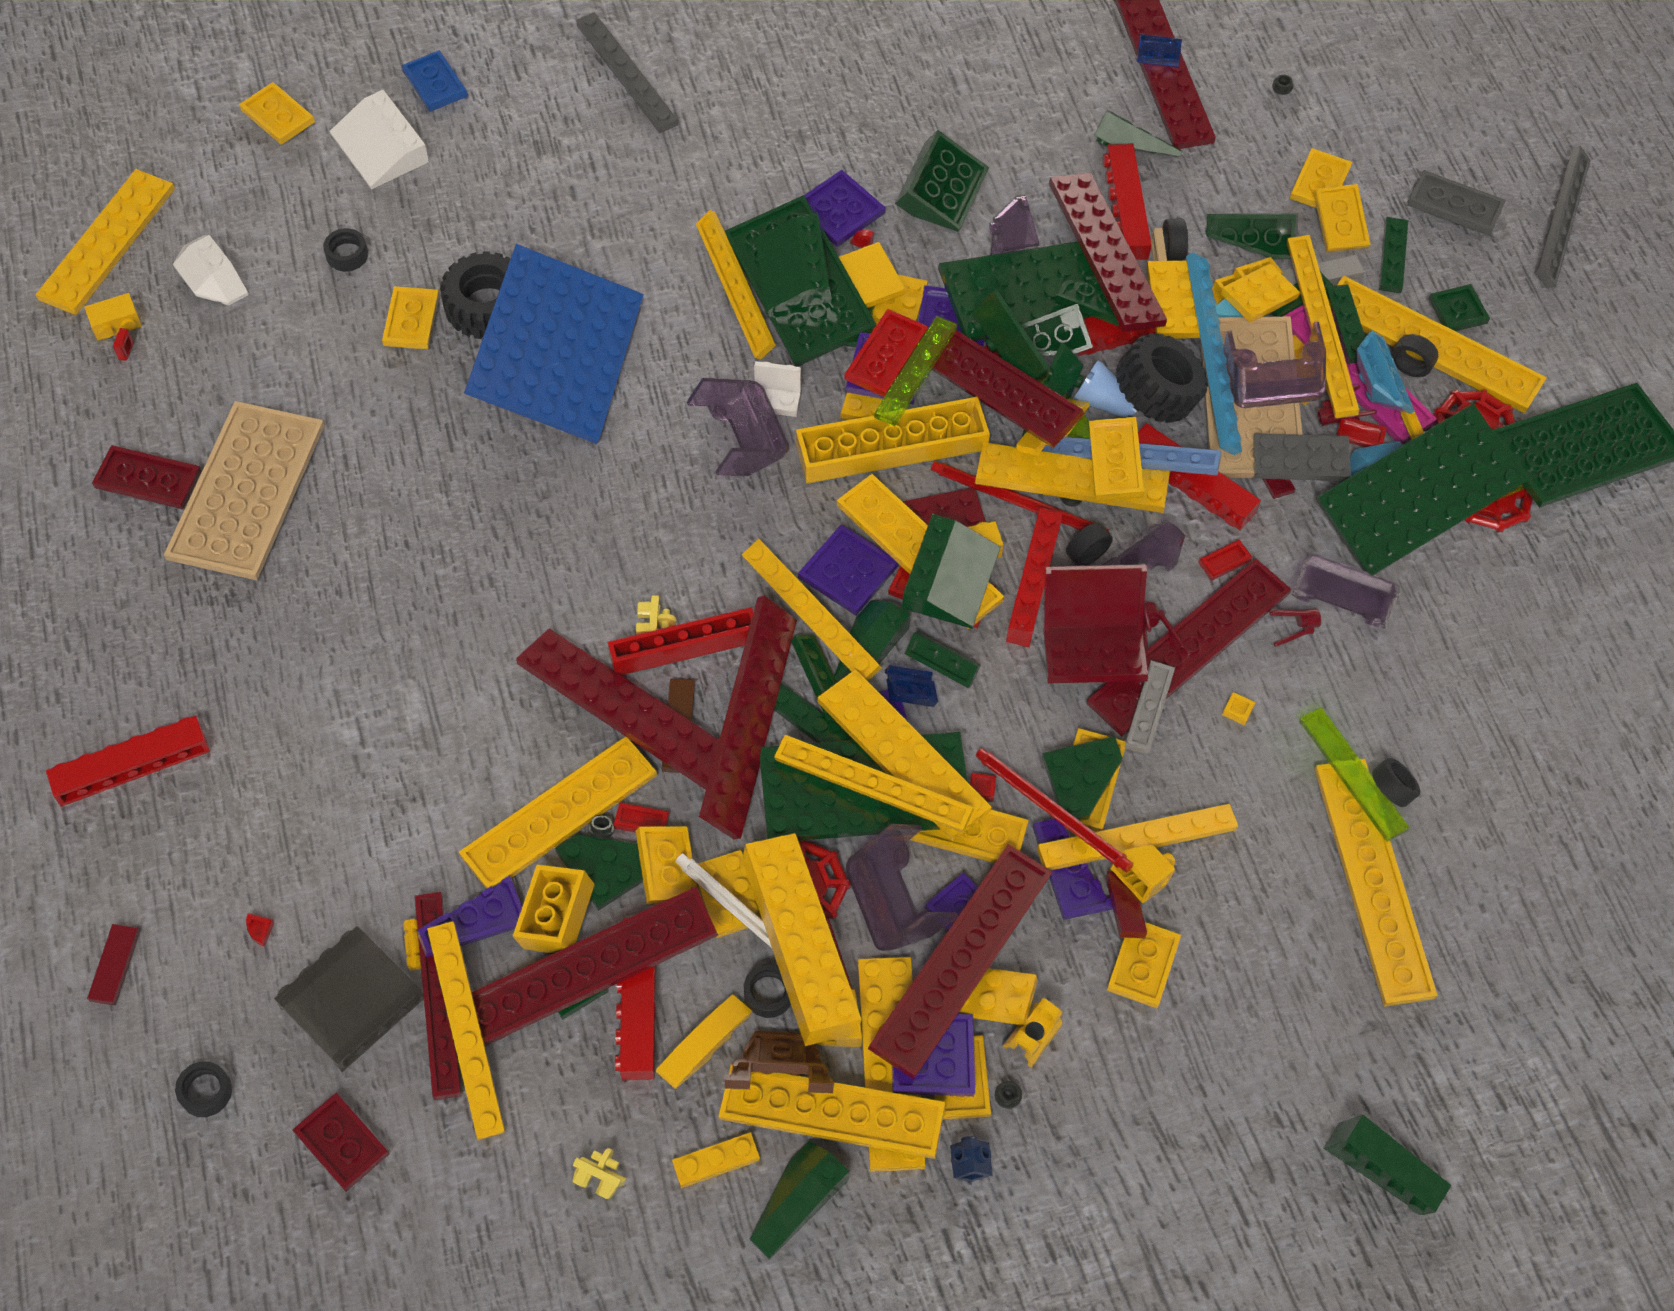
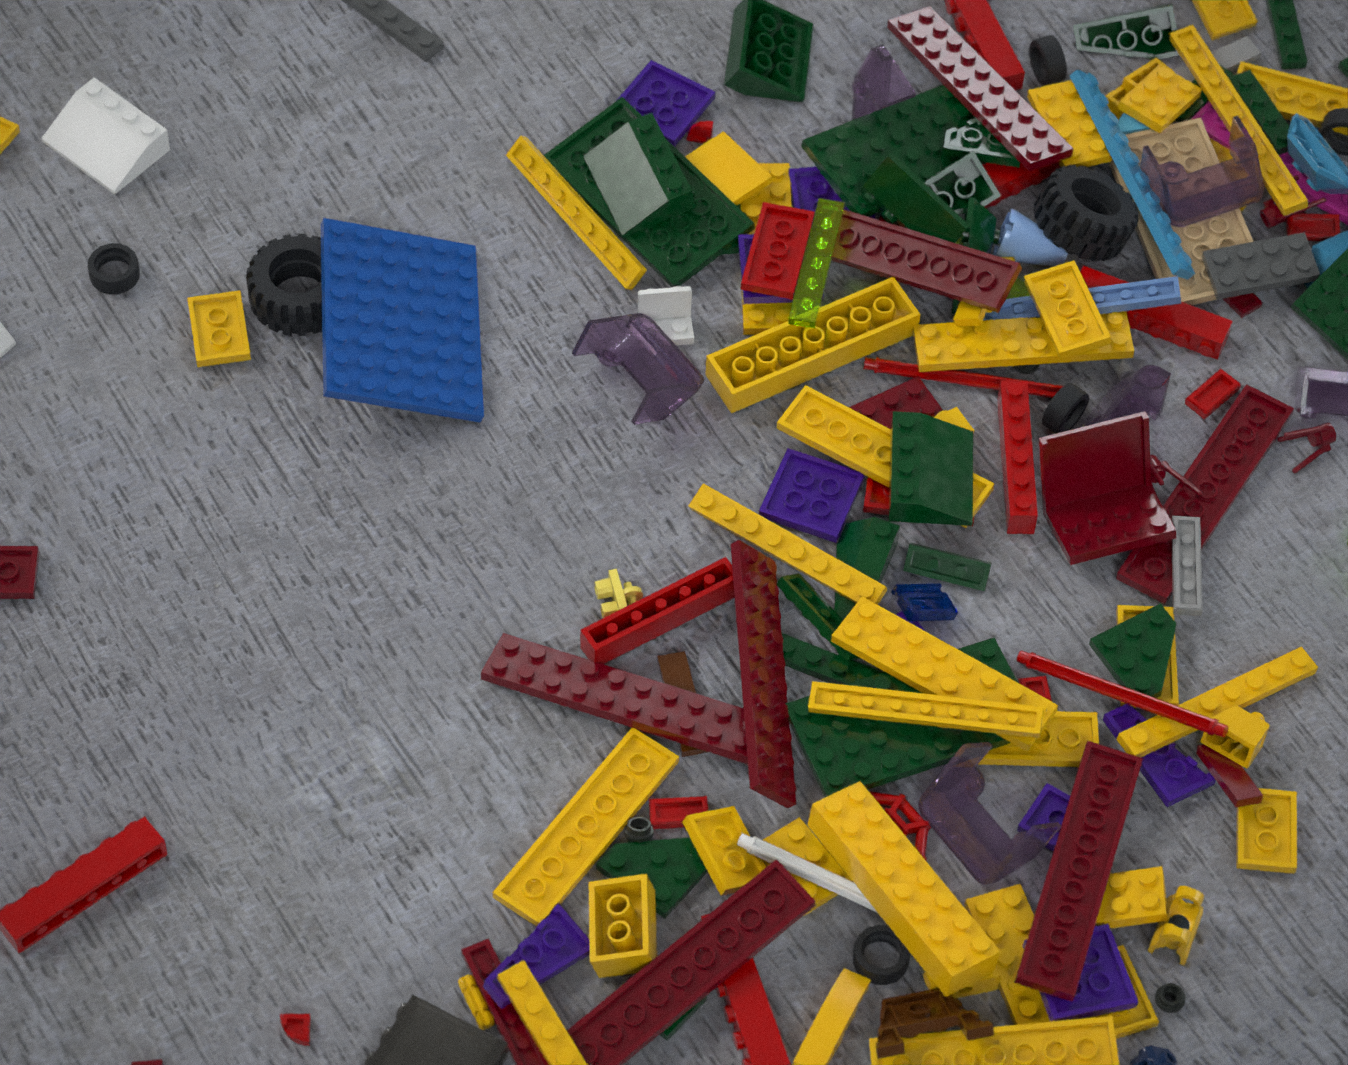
camera: 15 degrees left, 5 degrees down
tan plate [164,401,325,580] -> none
blue tile [401,50,468,112] -> none
tan tile [1151,228,1167,261] -> none
yellow tile [1222,692,1256,726] -> none

